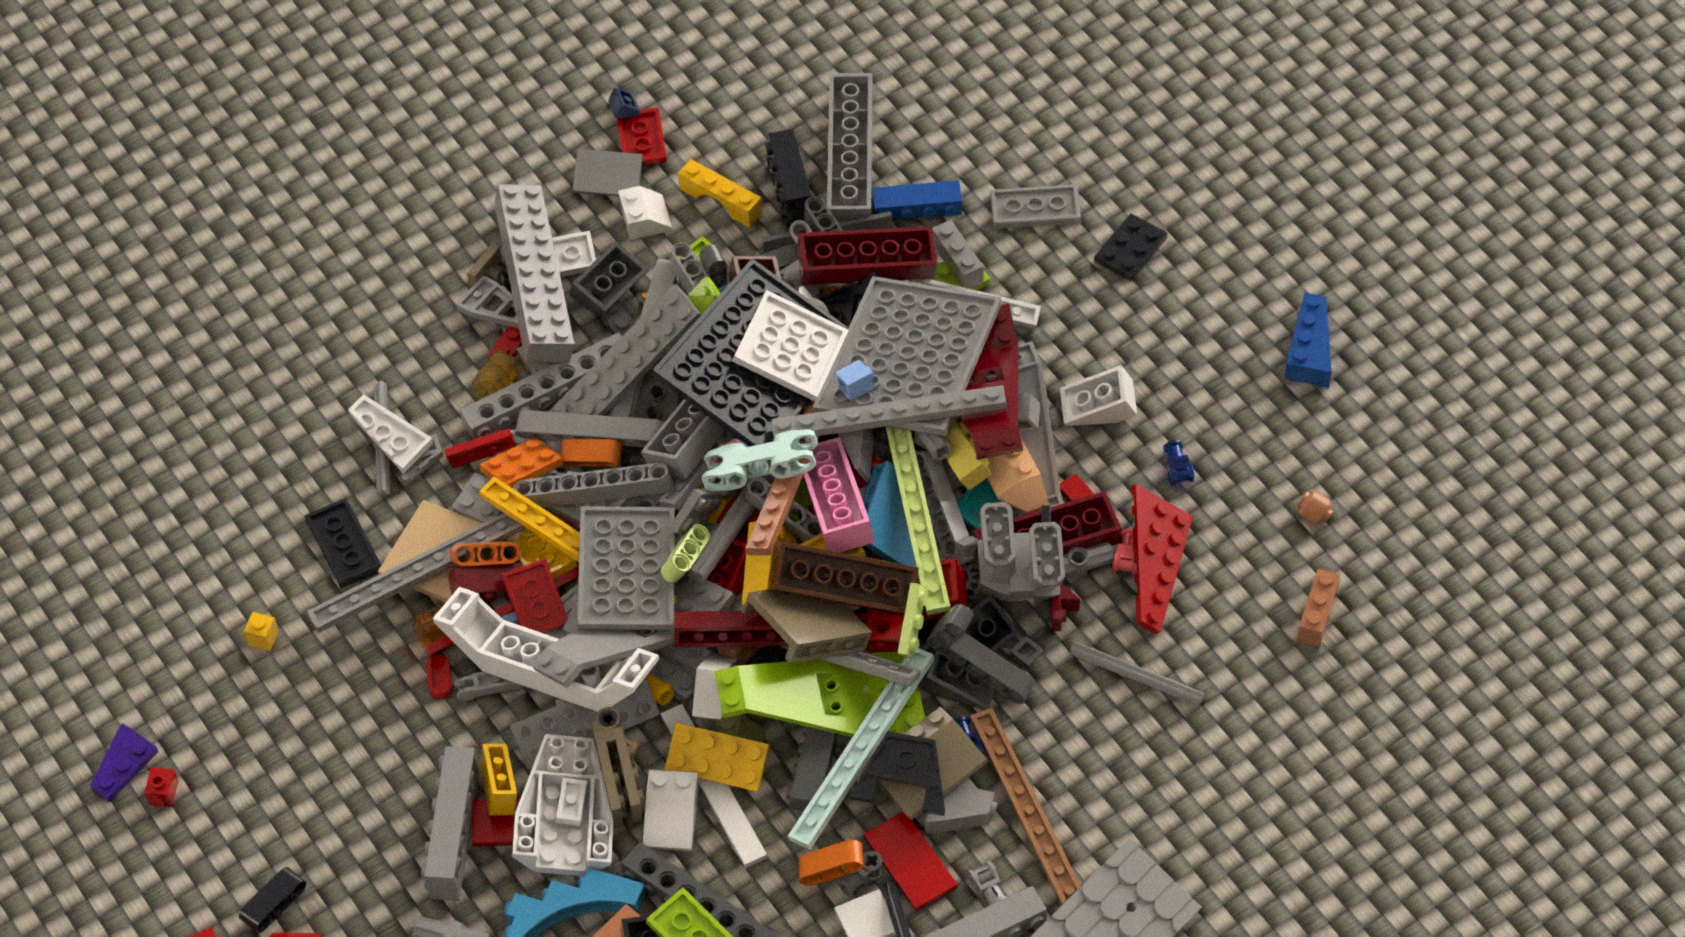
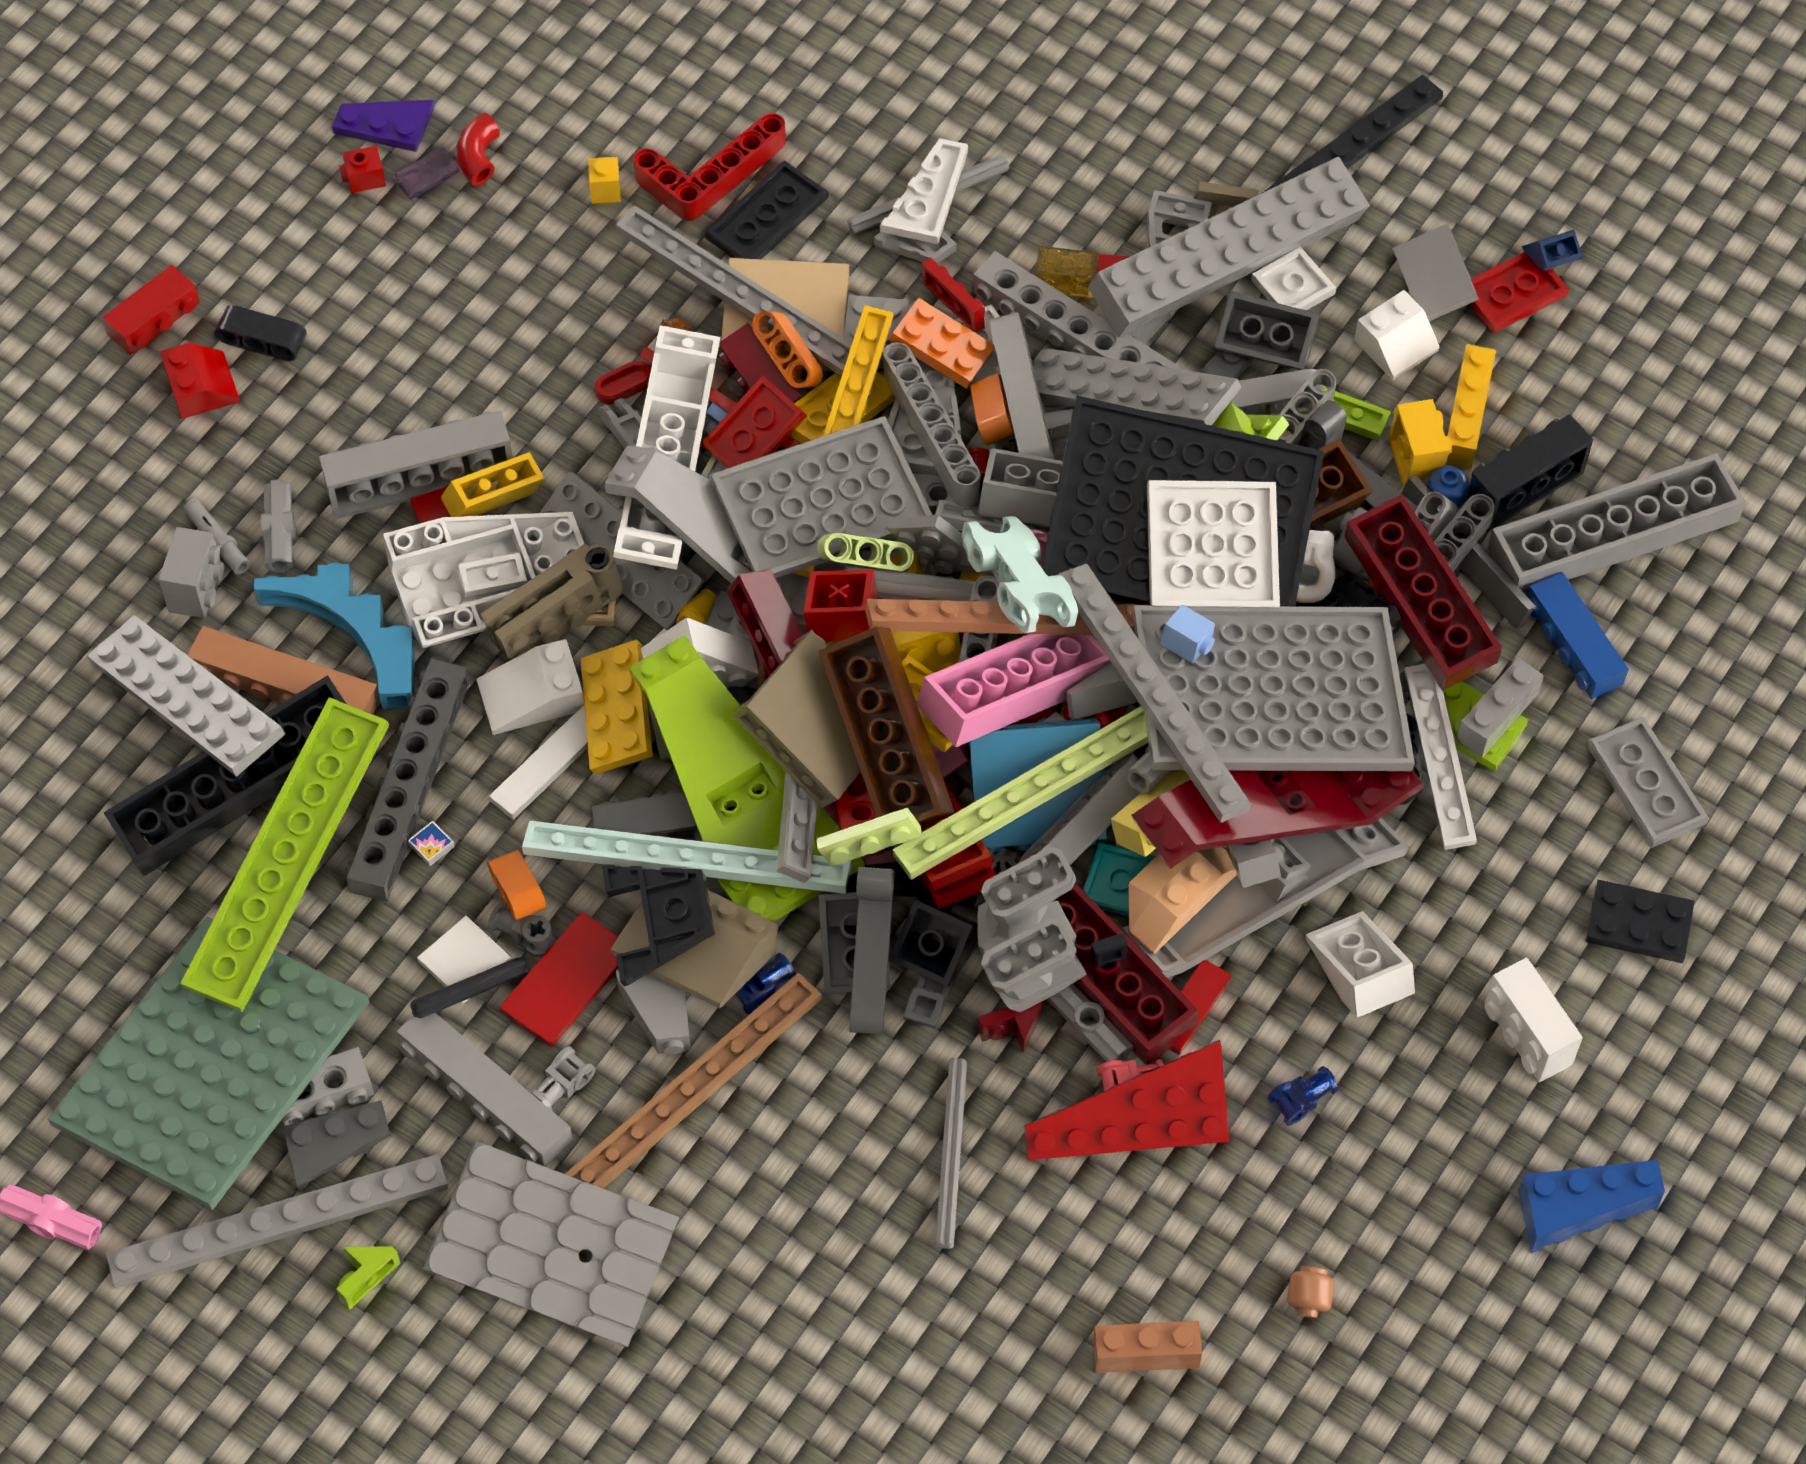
camera: 65 degrees right, 5 degrees up
none -> plate [393,147,460,200]
none -> tile [408,821,455,866]
none -> red cylinder [456,112,500,187]
none -> red beam [633,113,786,221]
none -> red brick [804,569,878,642]
none -> black plate [1262,74,1443,193]
none -> yellow slope [1388,399,1452,487]
none -> blue head [1427,465,1469,509]
none -> white brick [1484,957,1583,1083]

